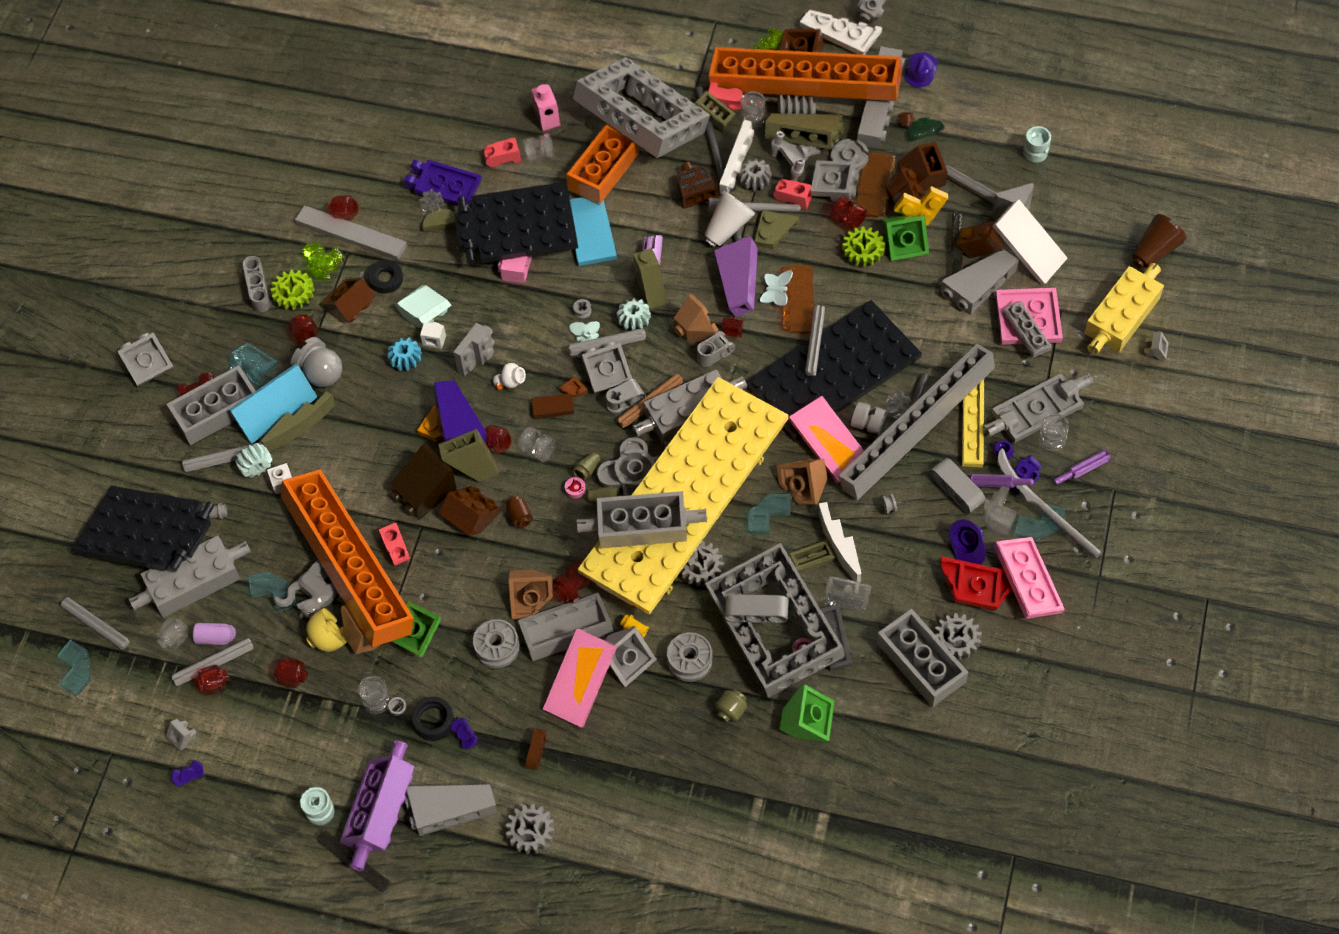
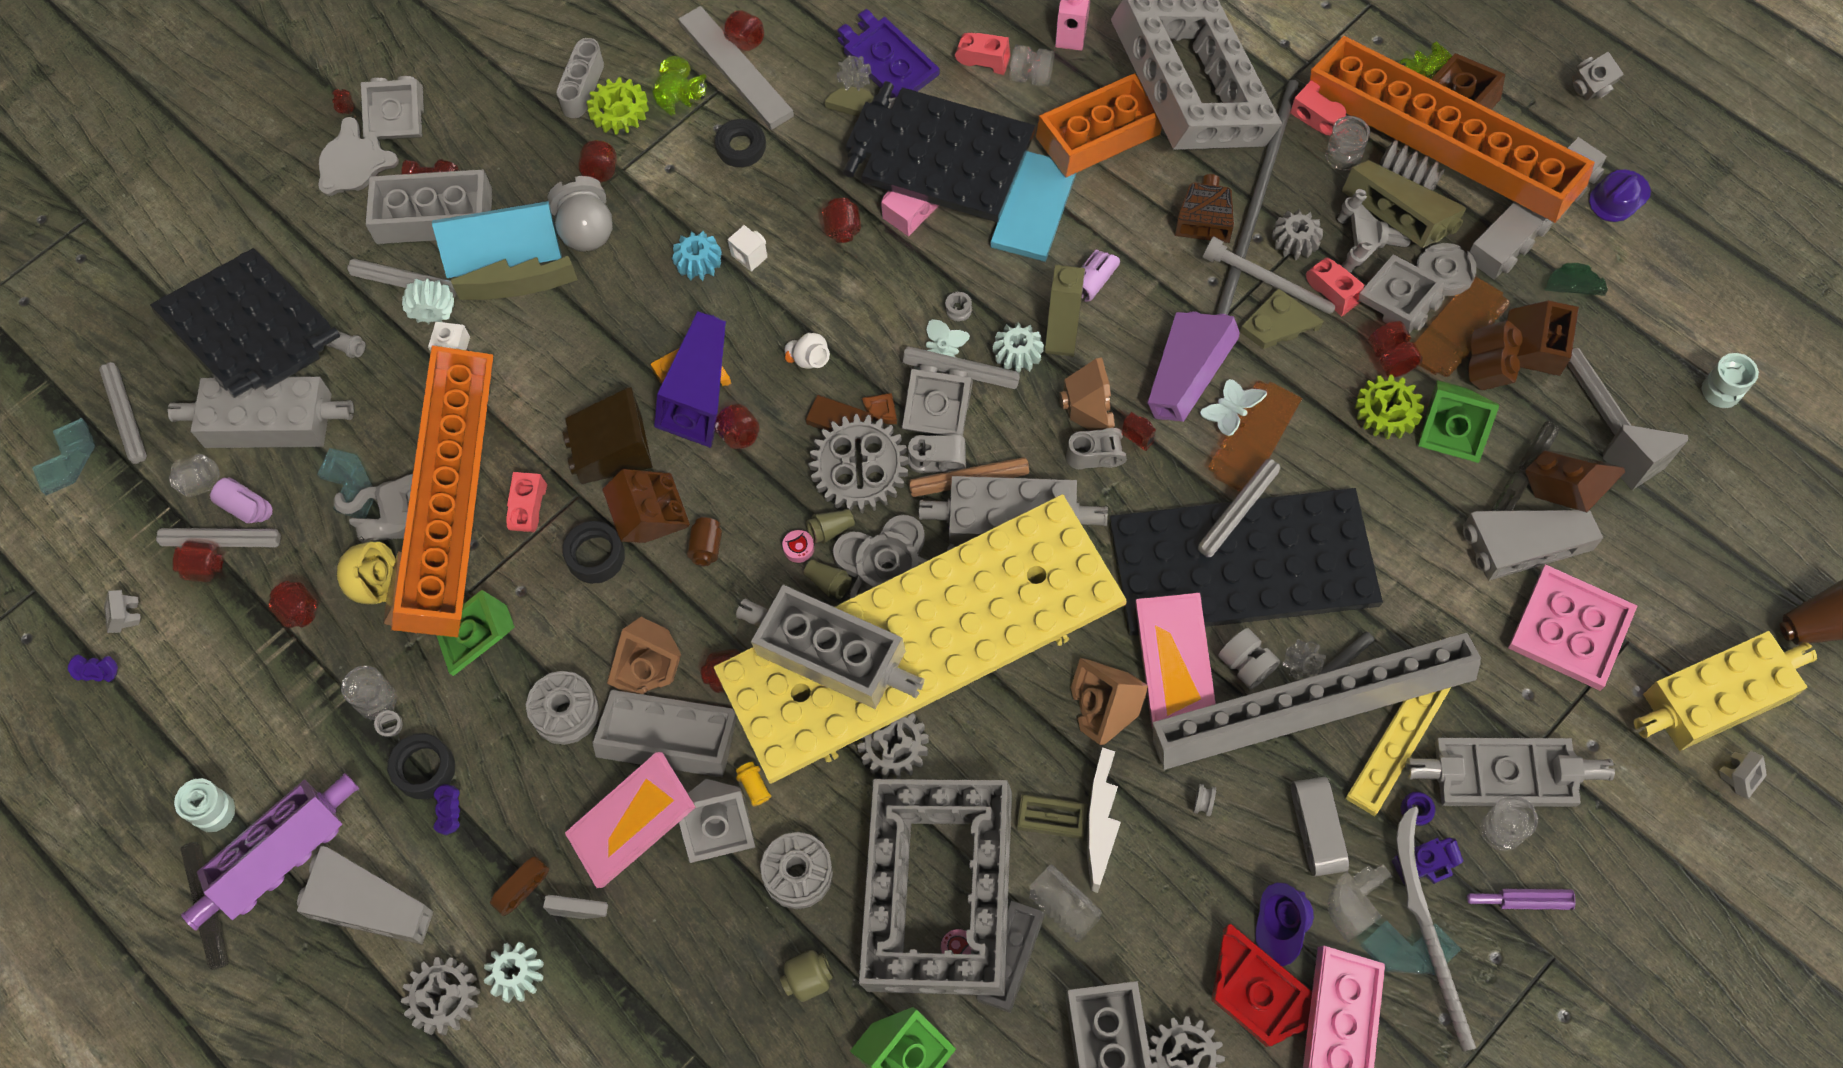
camera: 30 degrees right, 5 degrees up
clear light blue bracket [230,343,278,386] -> none
reddish brown slope [319,278,376,322] -> none
light aqua slope [394,285,452,328] -> none
olive slope [438,429,498,482] -> none
light grey plate [454,323,495,377] -> none
clear wheel [517,426,556,463] -> none
clear red plate [553,574,579,604] -> none
olive slope [695,91,735,132] -> none
white cone [705,191,755,247] -> none
white wing [719,120,754,194] -> none
light grey beam [724,595,789,623] -> none
clear light blue tile [748,494,790,534] -> none
white wing [800,10,882,55] -> none
yellow plate [894,186,948,226] -> none
reddish brown plate [896,112,915,126] -> none
medium lavender axle [971,474,1034,488] -> none
white tile [992,199,1067,285] -> none
light grey tile [1003,301,1052,358] -> none
none -> light grey tile [318,117,399,196]
none -> clear red arm [332,89,354,114]
none -> light aqua gear [484,942,544,1003]
none -> light grey tile [543,895,608,919]
none -> black tyre [562,521,625,584]
none -> light grey gear [809,414,909,513]
none -> clear red head [822,198,861,243]

